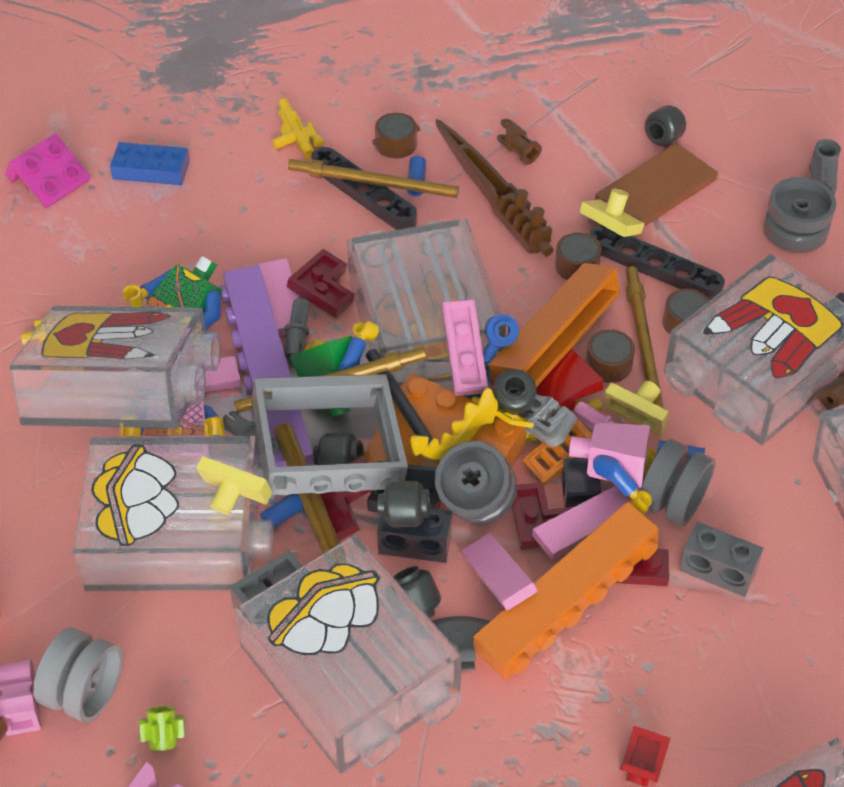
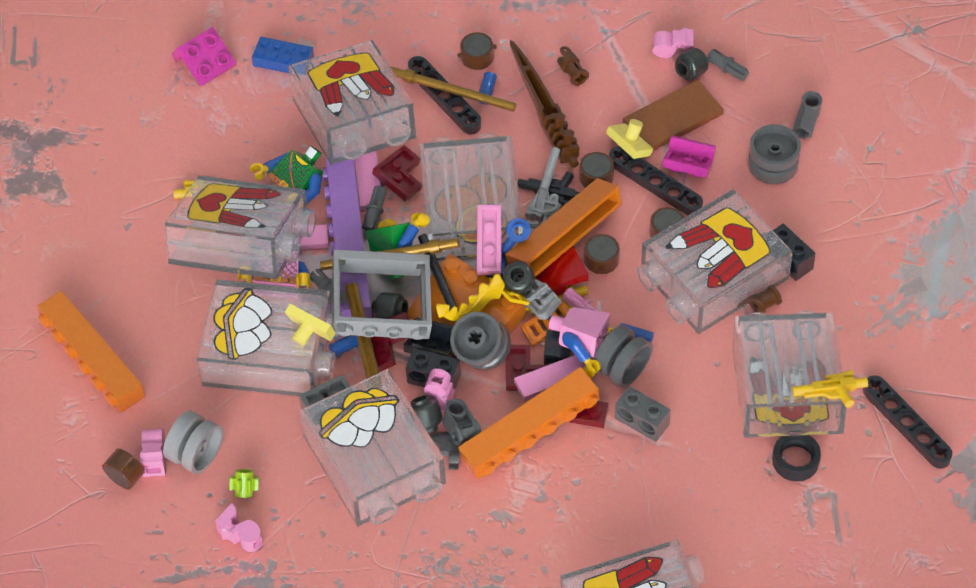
camera: 10 degrees right, 5 degrees up
yellow piece [271,98,324,159] -> none
pearl dark grey head [377,481,430,527] -> none
bright pink tile [461,533,537,610] -> none
light yellow tile [605,381,669,437] -> none
red bracket [620,725,671,787] -> none
pearl gold bar [625,266,664,409] -> none
none -> clear brick [288,40,416,165]
none -> bright pink leg [424,369,456,412]
none -> dark grey piece [443,399,481,446]
none -> black piece [517,172,580,206]
none -> light grey piece [521,147,561,233]
none -> bright pink leg [653,28,694,58]
none -> dark pink bracket [662,135,716,178]
none -> dark grey axle [707,49,749,81]

